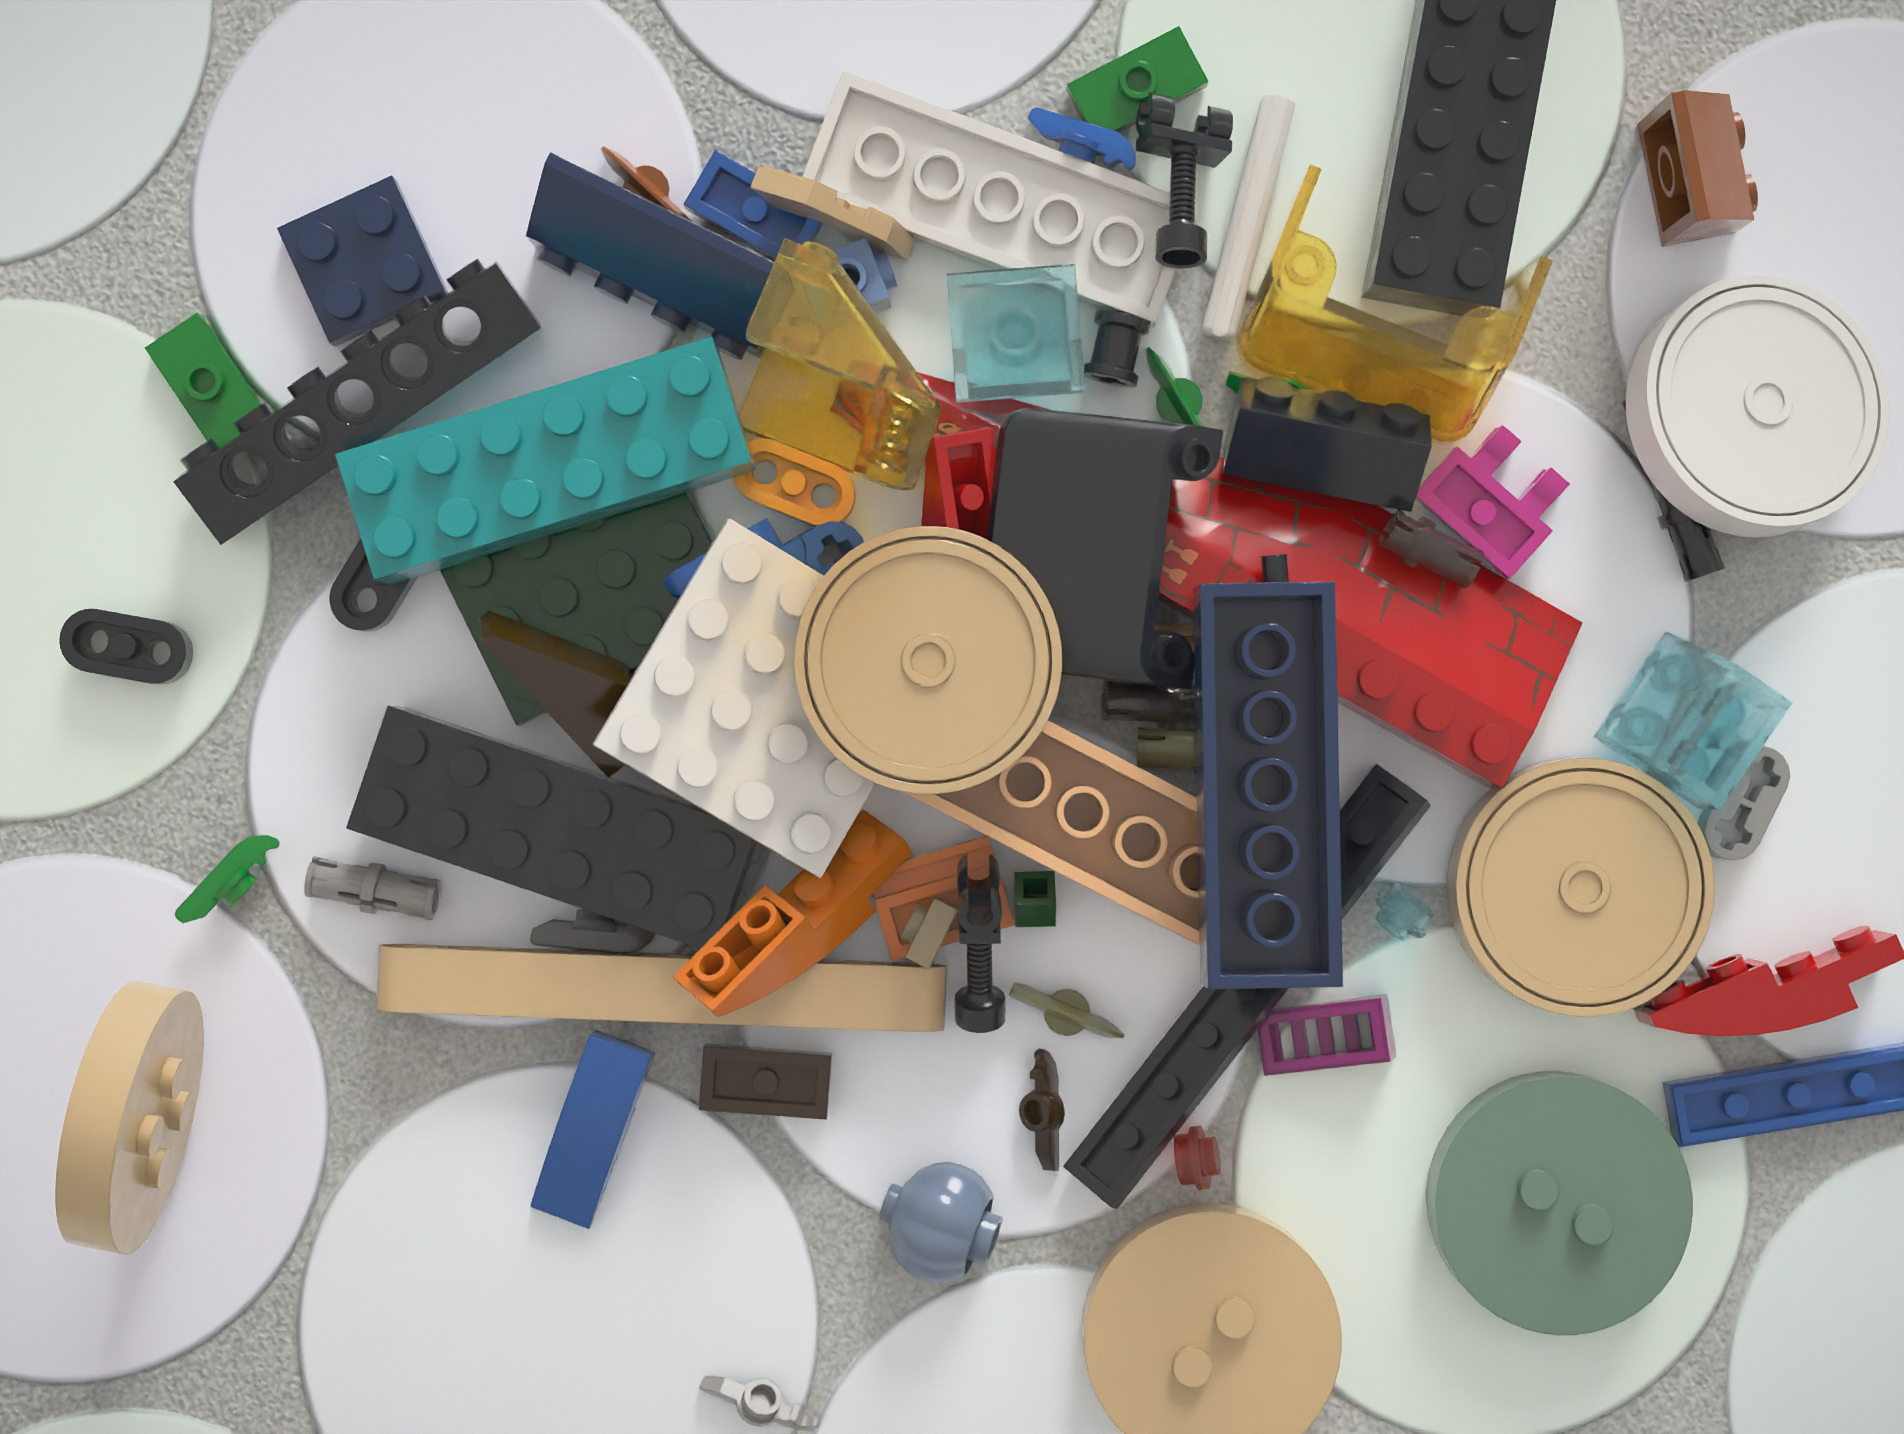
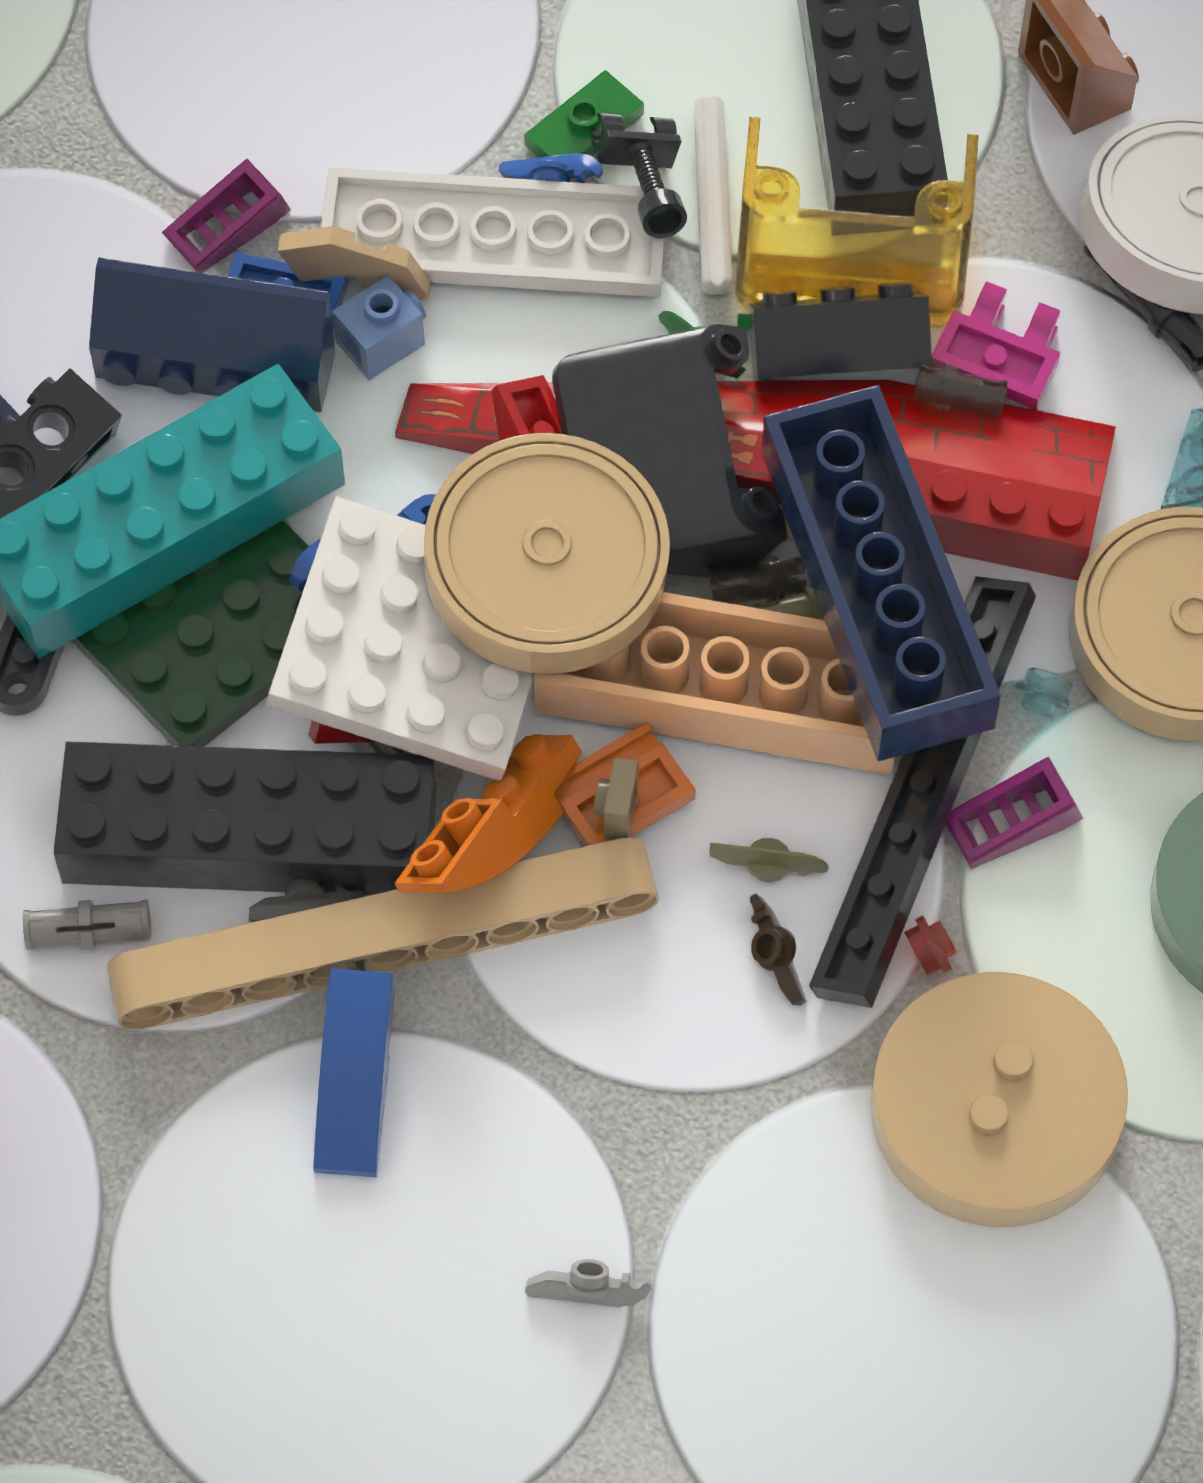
camera: 15 degrees left, 25 degrees down
dark brown slope [479,610,634,778] -> none
dark brown plate [699,1043,832,1120] -> none
light orange plate [733,438,856,527] -> none
clear yellow windscreen [739,238,941,491] -> none
sand blue plant [879,1162,1003,1283] -> none
clear light blue slope [946,264,1086,403] -> none
black bar [954,854,1006,1033] -> none
dark green piece [1014,871,1056,928] -> none
black bush [1081,310,1151,387] -> none
none -> magenta slope [161,158,291,273]

